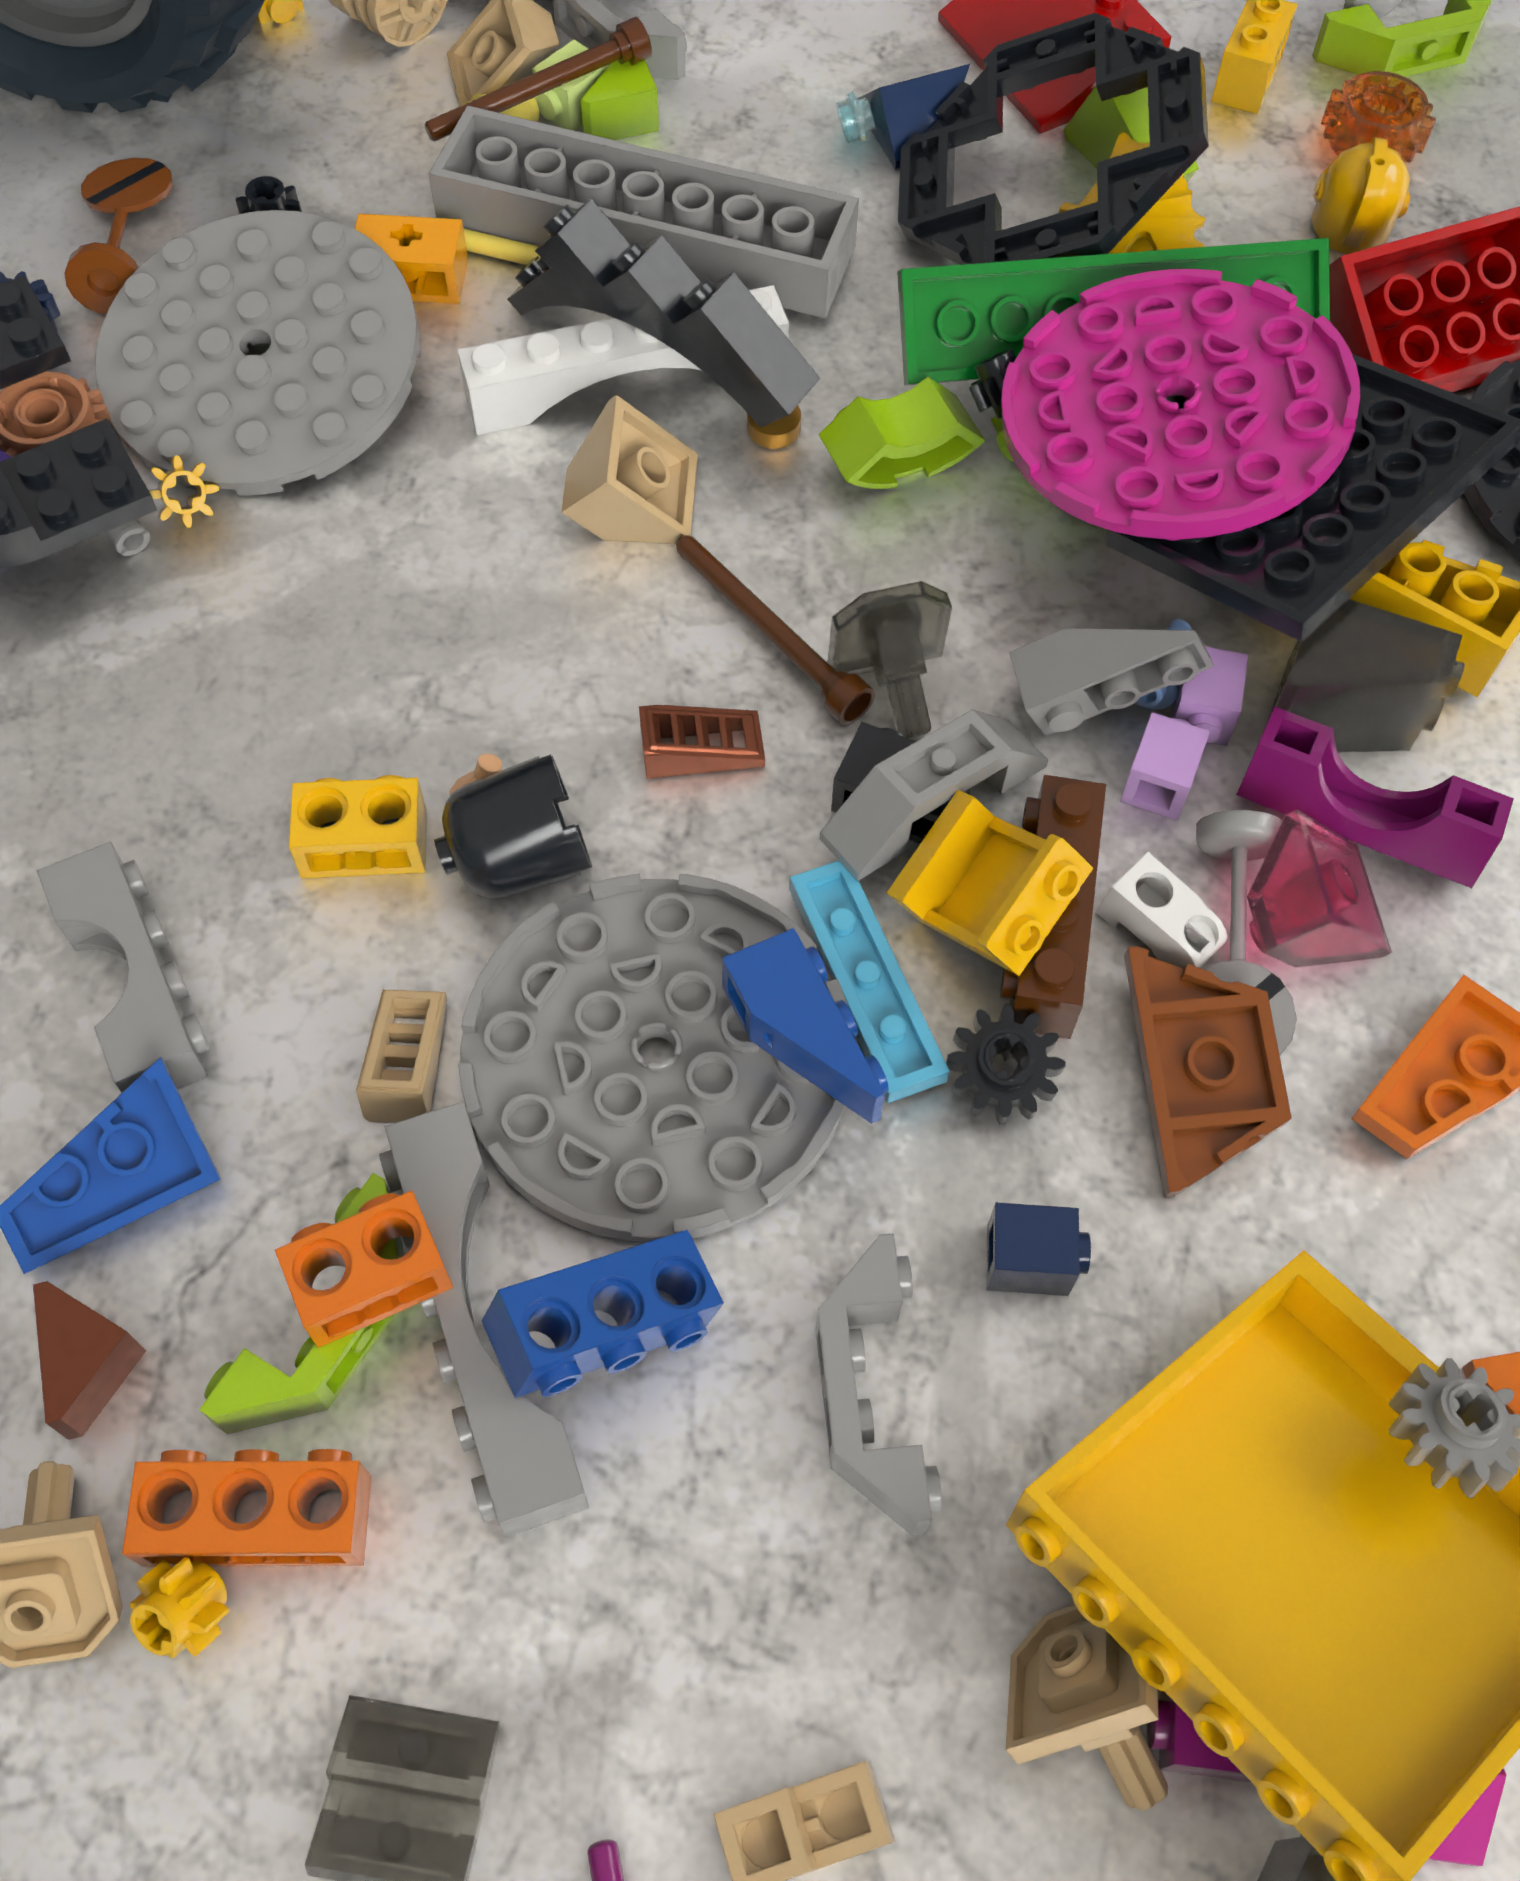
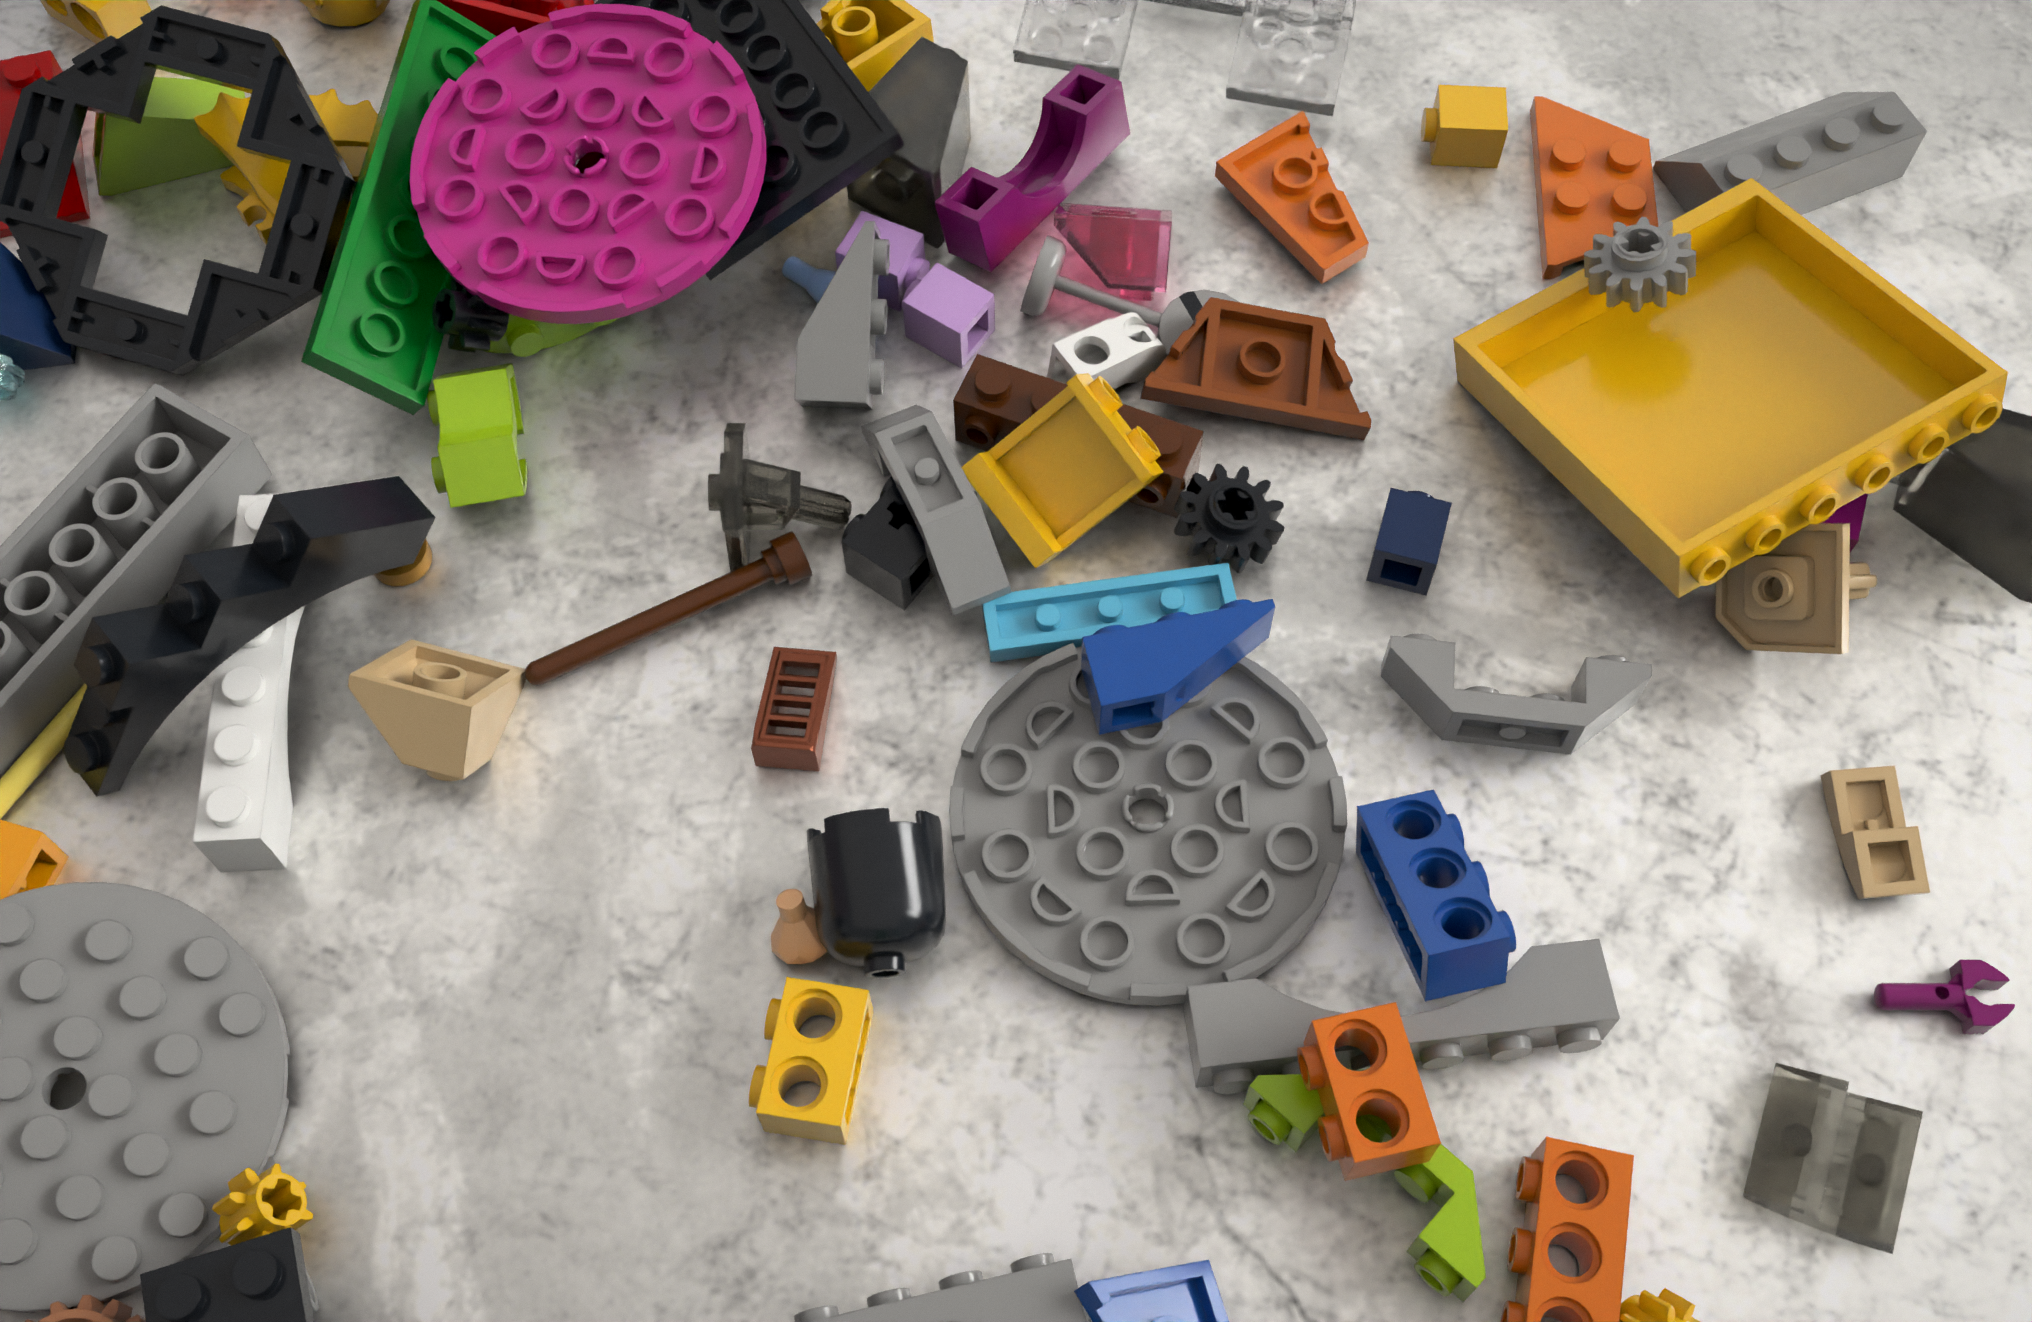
camera: 75 degrees left, 0 degrees up
tan slope [356,989,448,1123] -> none

